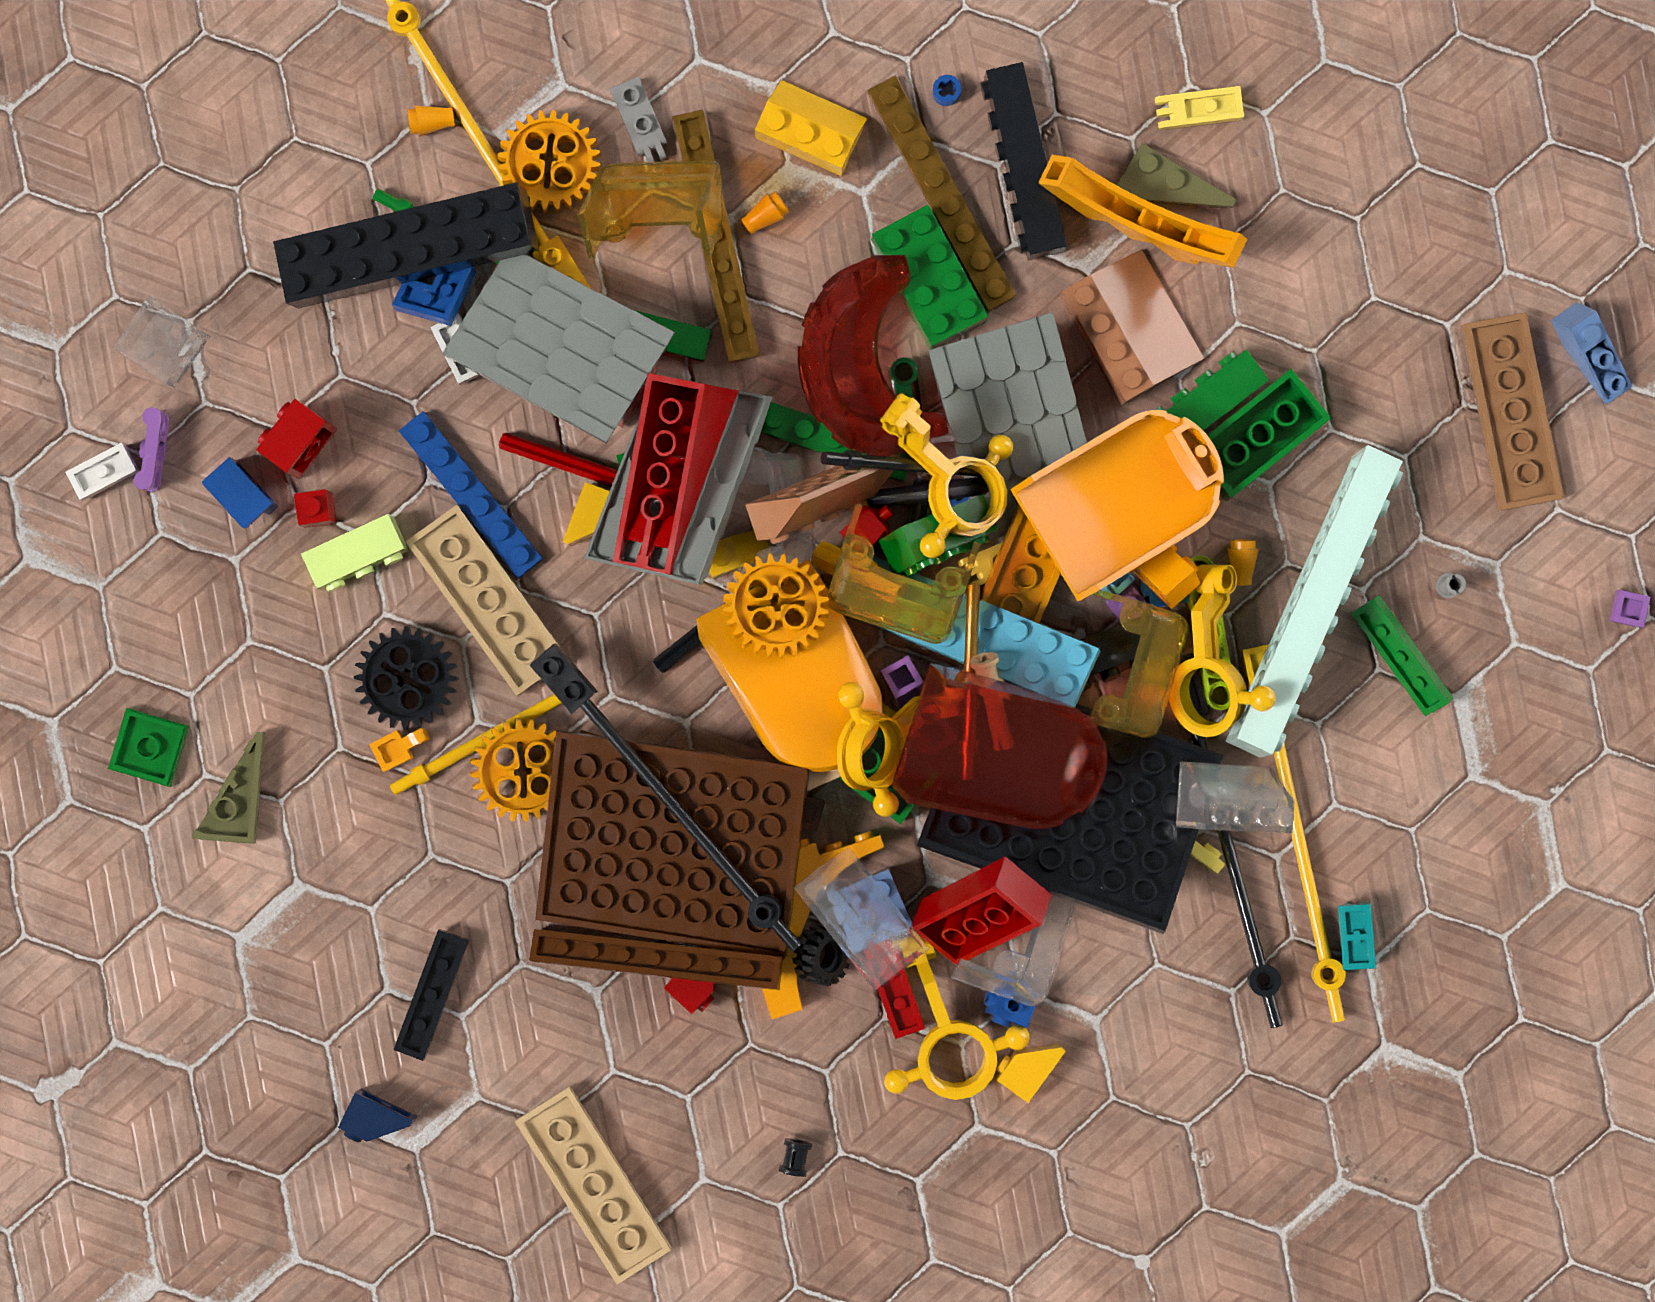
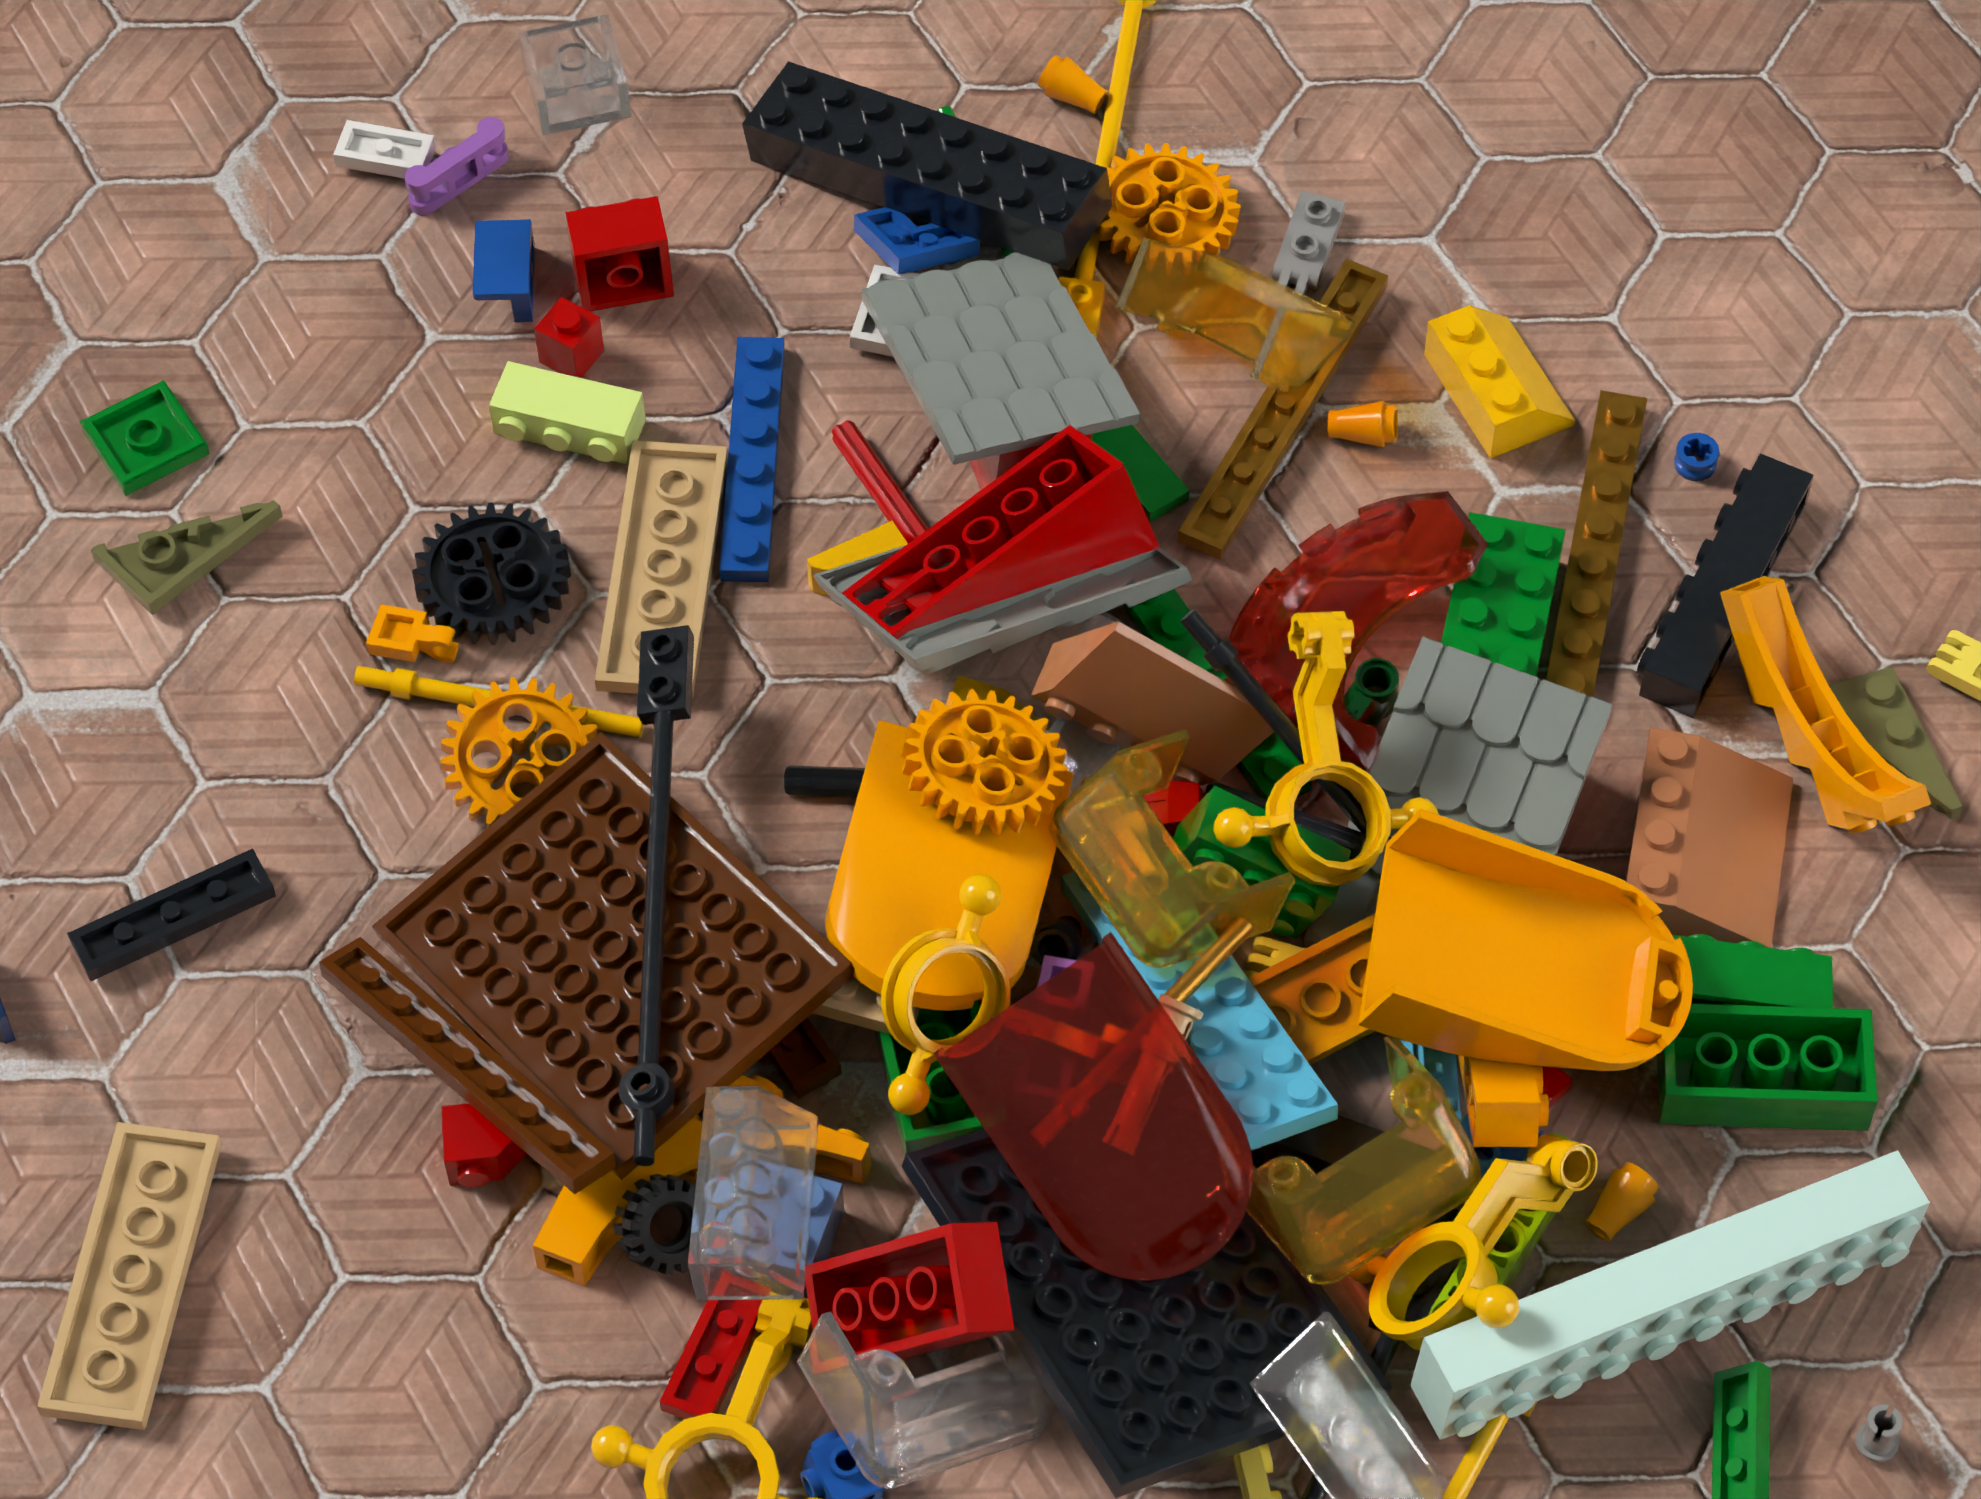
camera: 40 degrees right, 30 degrees down
black bush [779,1138,812,1177] -> none
none -> black cone [1031,916,1082,966]

